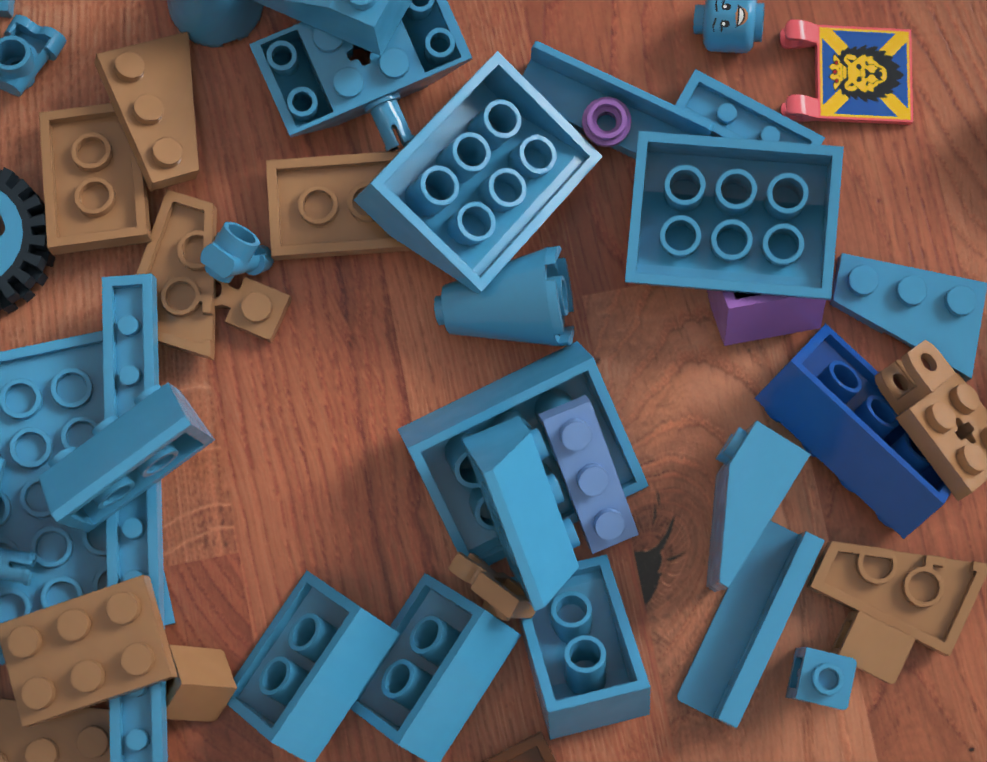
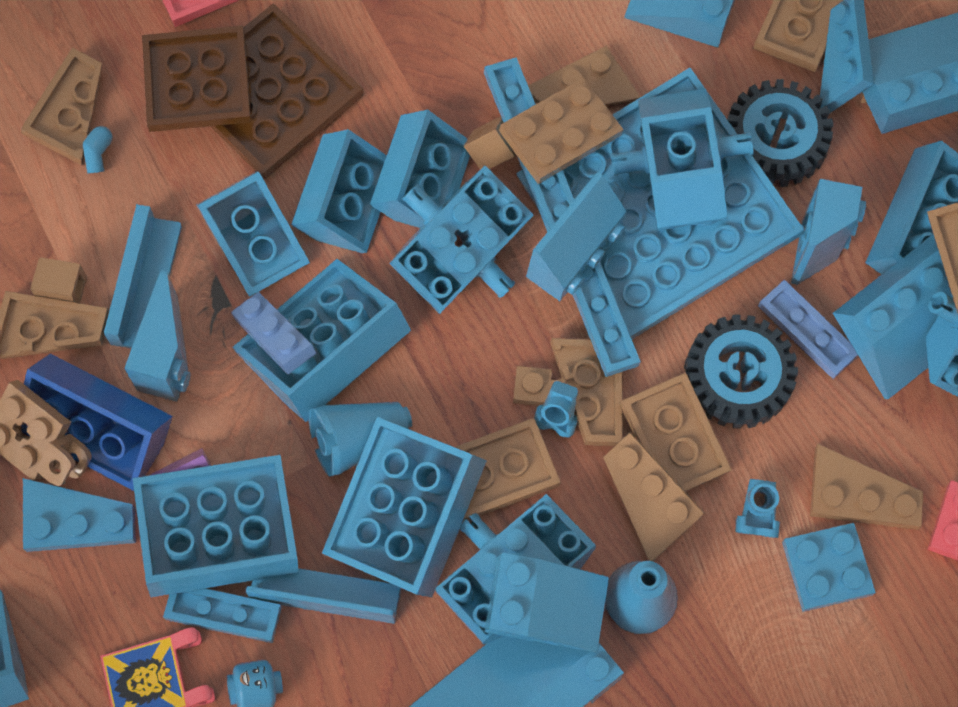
camera: 165 degrees right, 10 degrees down
medium nougat plate [448,552,536,621] -> none
dark azure slope [461,416,580,611] -> none
medium lavender plate [582,97,631,147] -> none
dark azure bracket [785,647,857,710] -> none
none -> dark azure slope [389,165,534,313]

